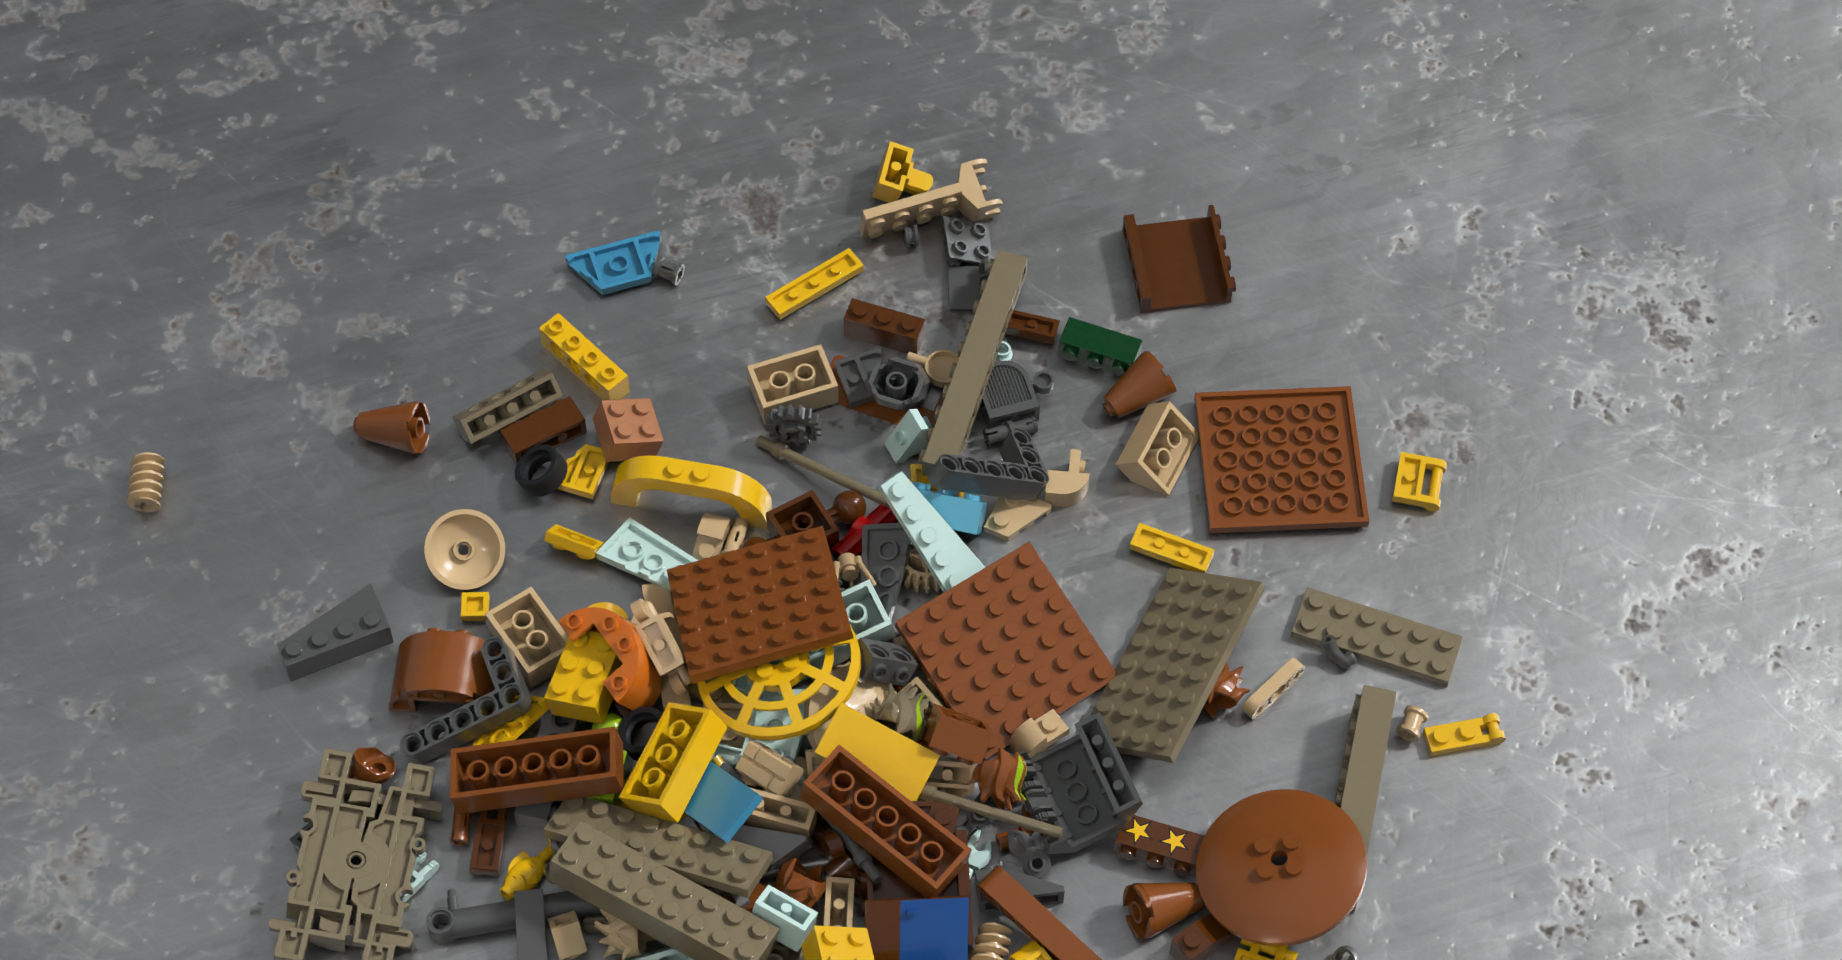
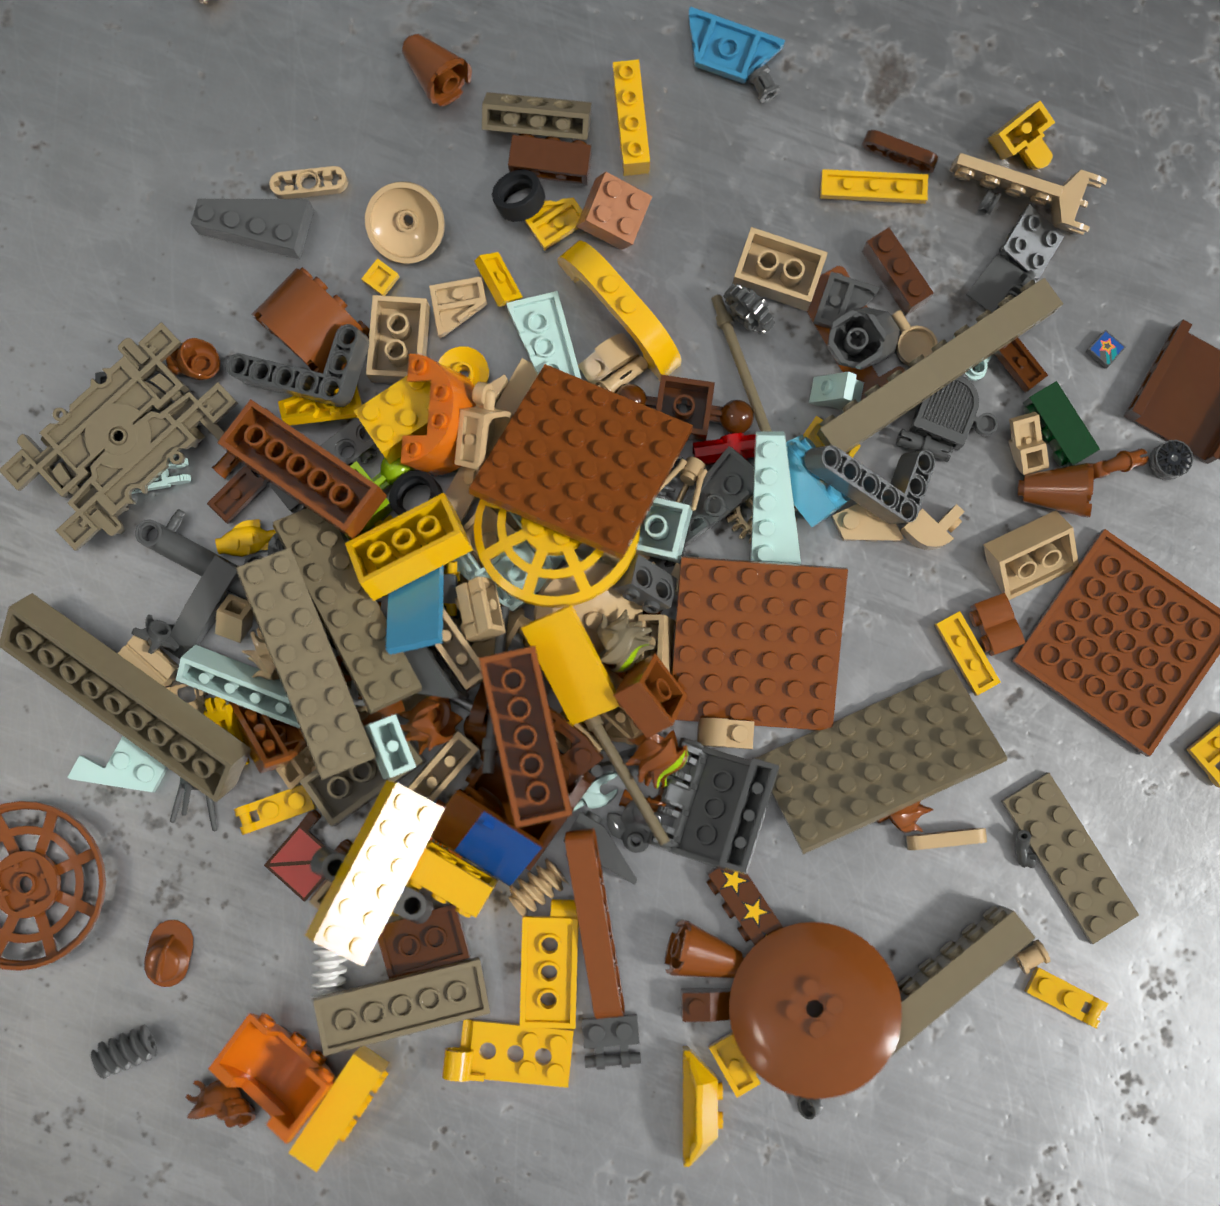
camera: 40 degrees right, 25 degrees up
none -> tan beam [270,166,348,199]
none -> tan wing [429,276,487,338]
none -> reddish brown beam [862,130,939,173]
none -> dark orange brick [969,593,1025,656]
none -> tan brick [1008,412,1049,475]
none -> tile [1086,330,1126,368]
none -> dark orange piece [1093,448,1149,480]
none -> dark grey wheel [1148,440,1193,481]

